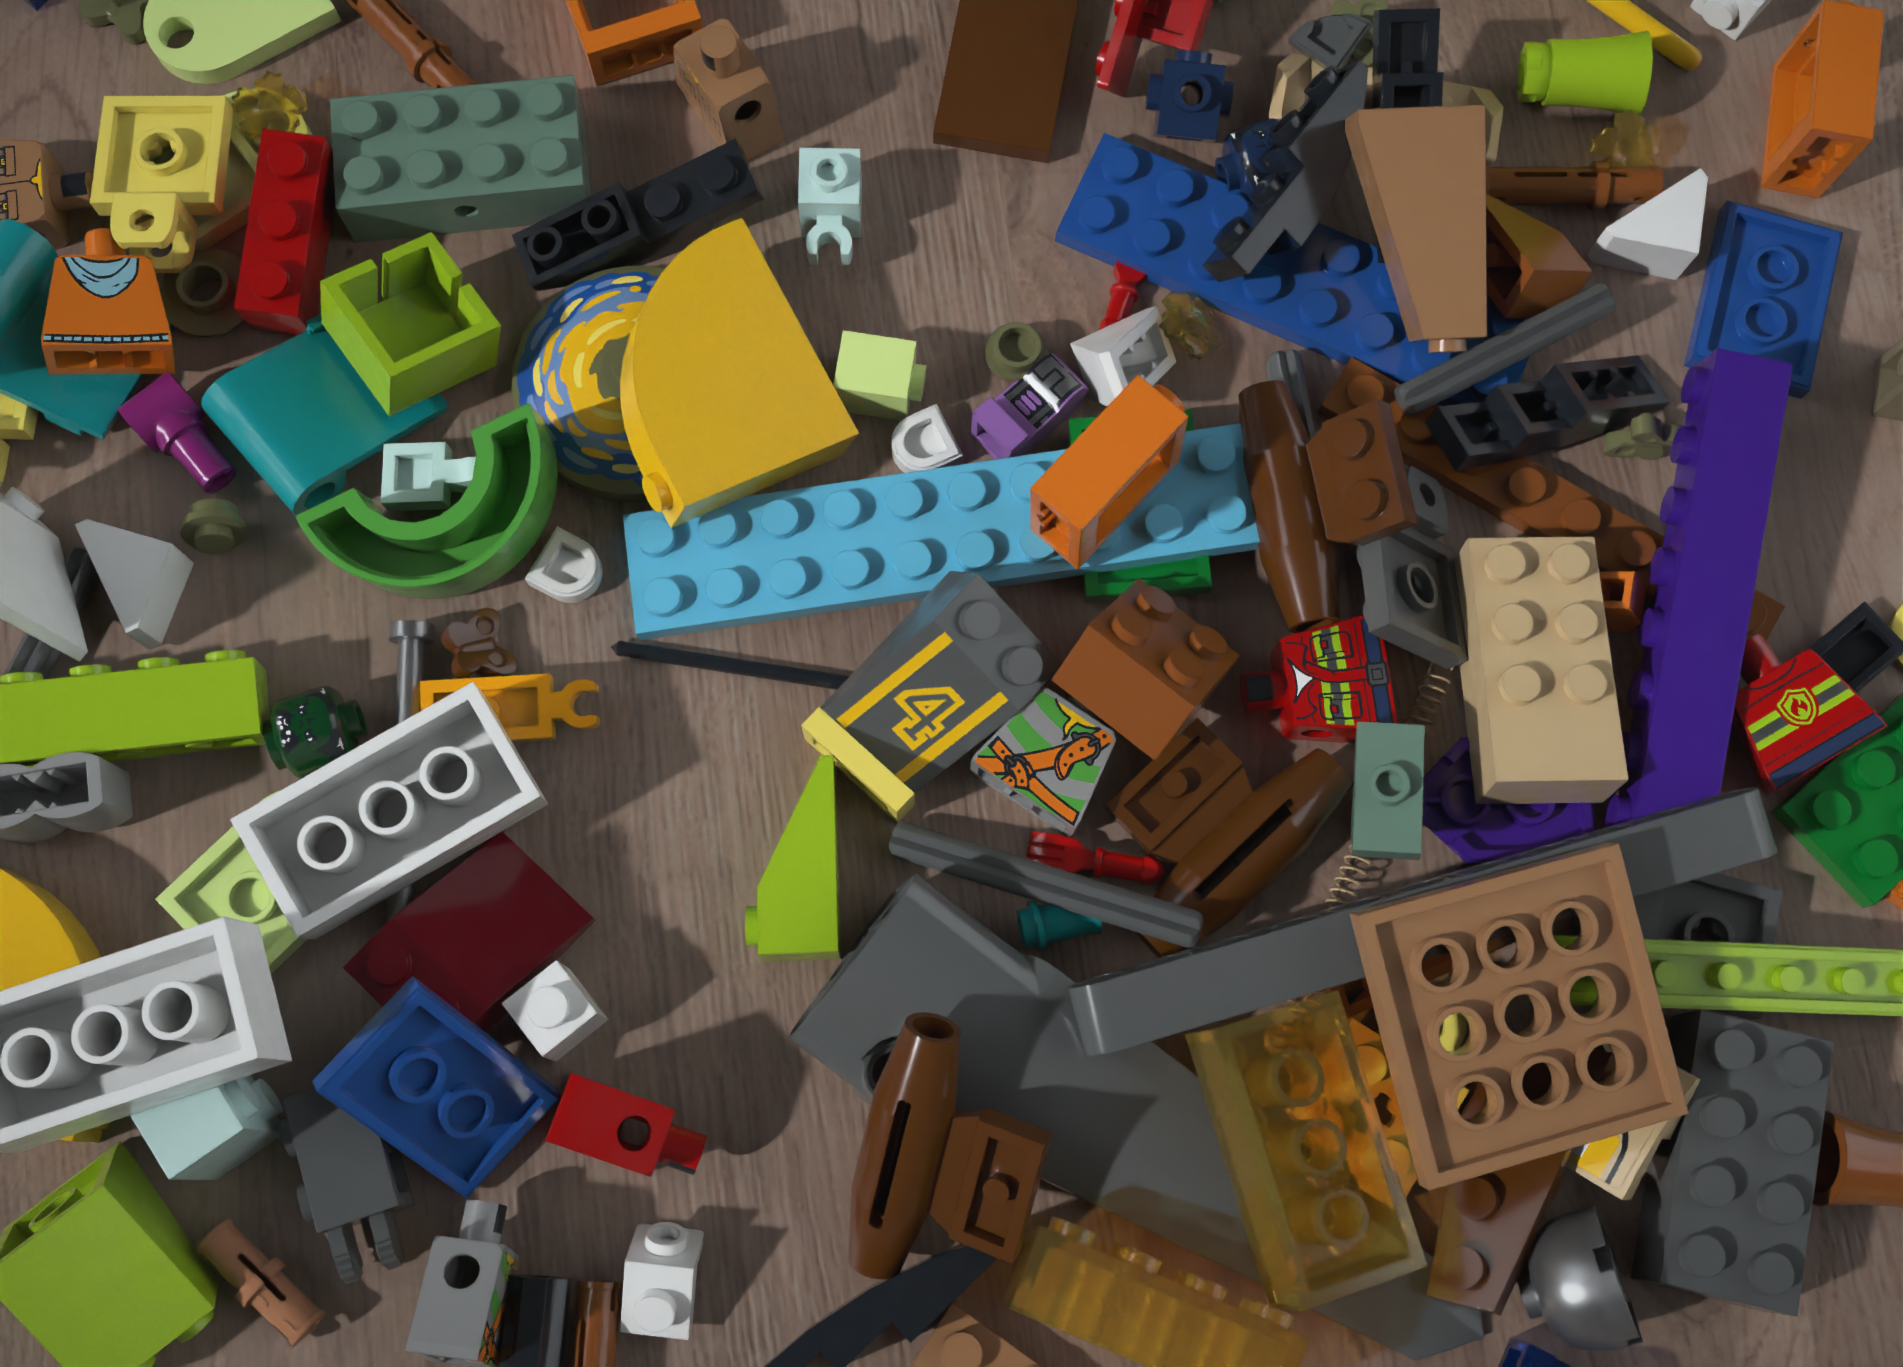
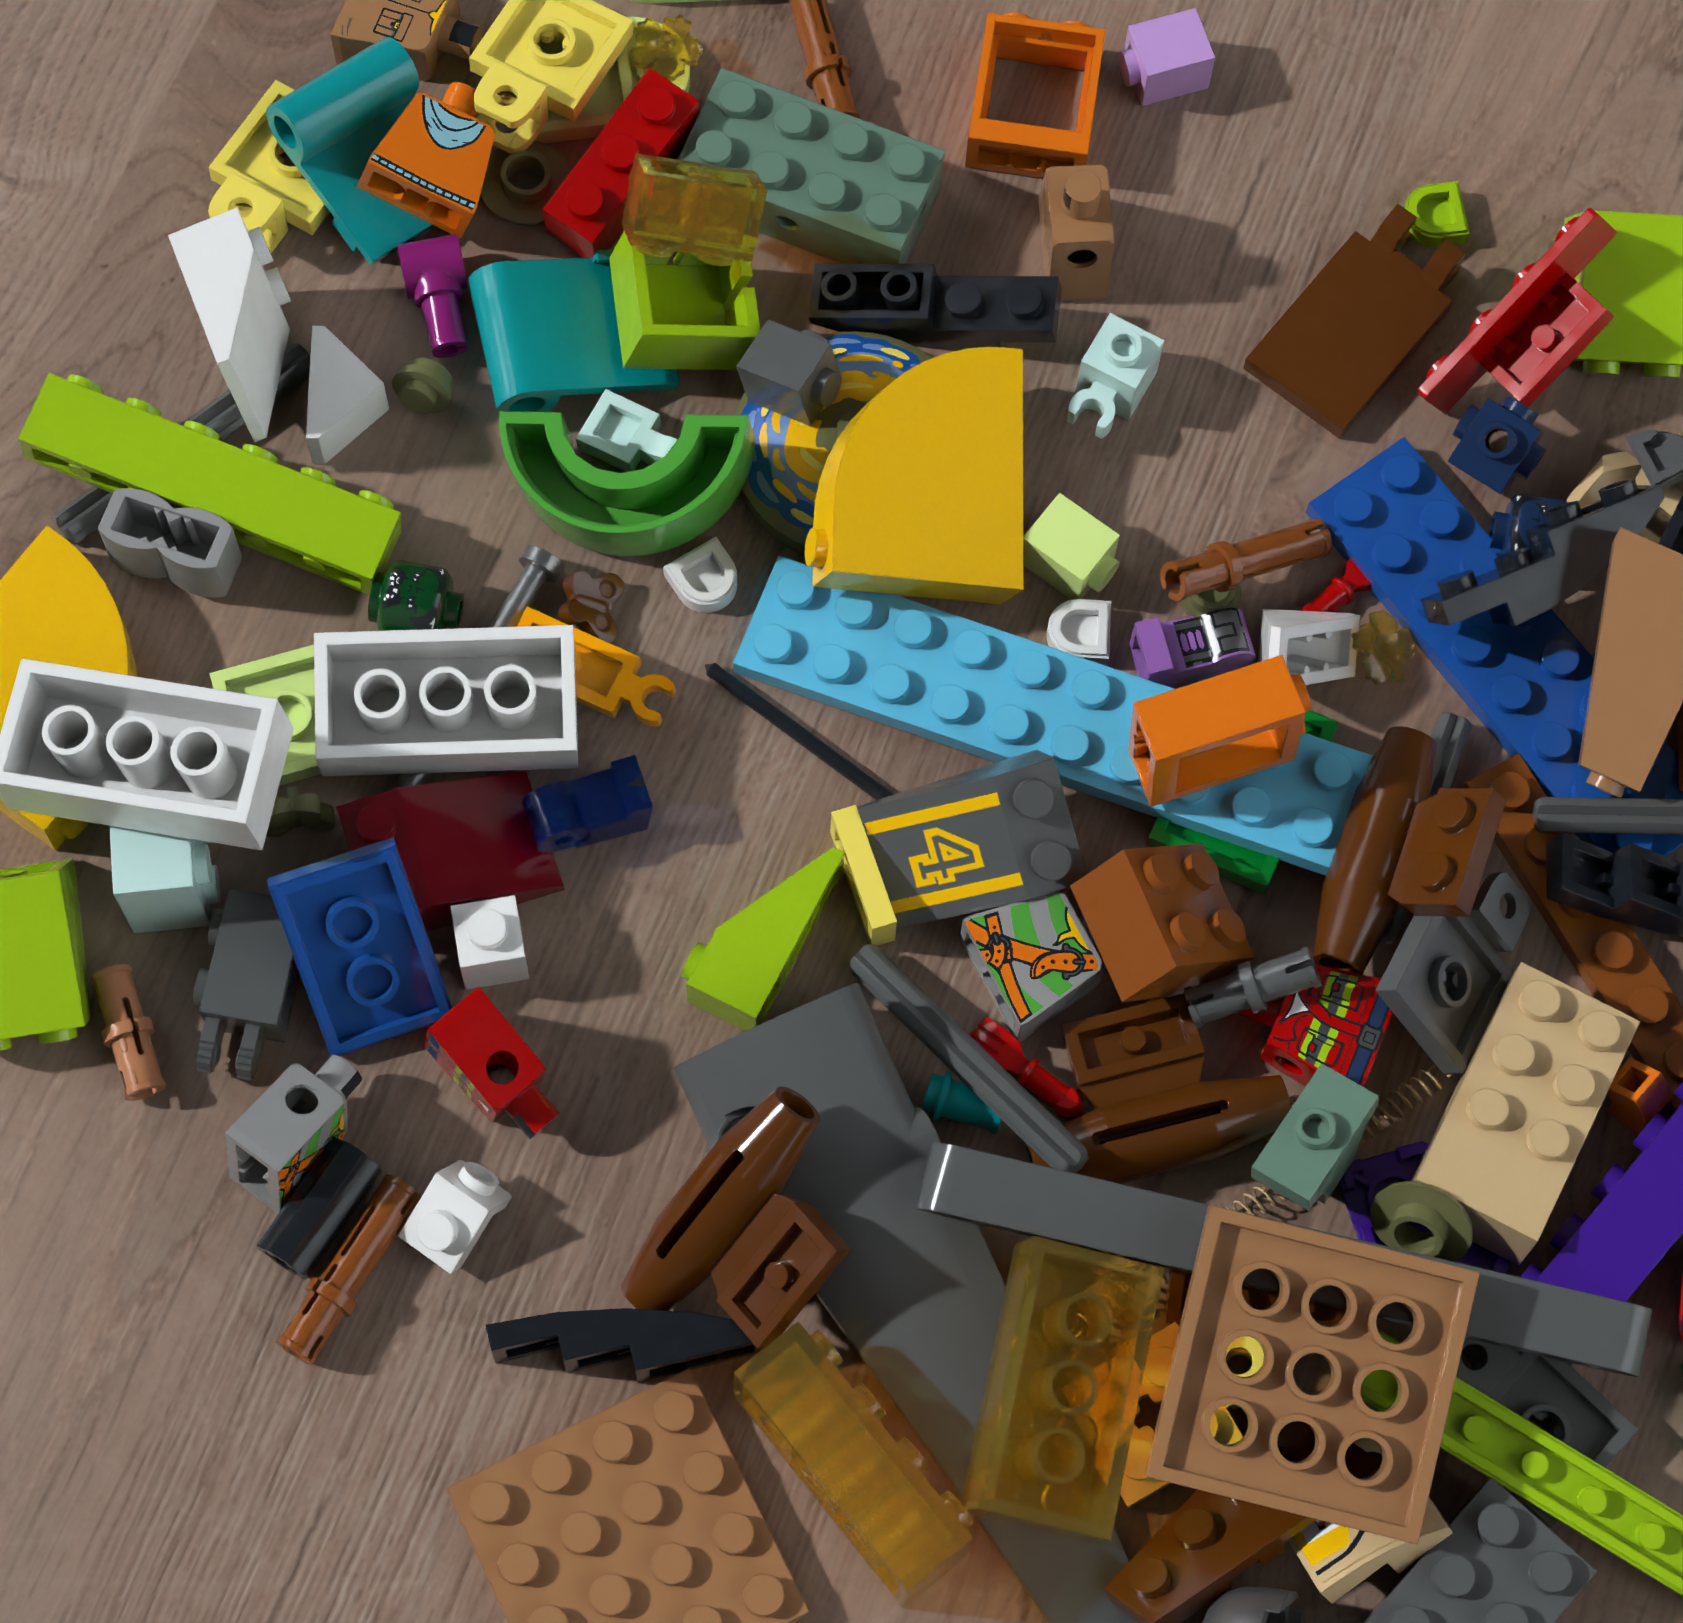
camera: 30 degrees right, 5 degrees down
none -> olive piece [266,786,335,837]
none -> clear blue leg [522,755,653,852]
none -> clear yellow brick [622,153,767,266]
none -> dark grey brick [736,319,842,426]
none -> dark orange pin [1160,518,1332,601]
none -> dark grey pin [1183,946,1322,1028]
none -> olive piece [1370,1181,1473,1262]

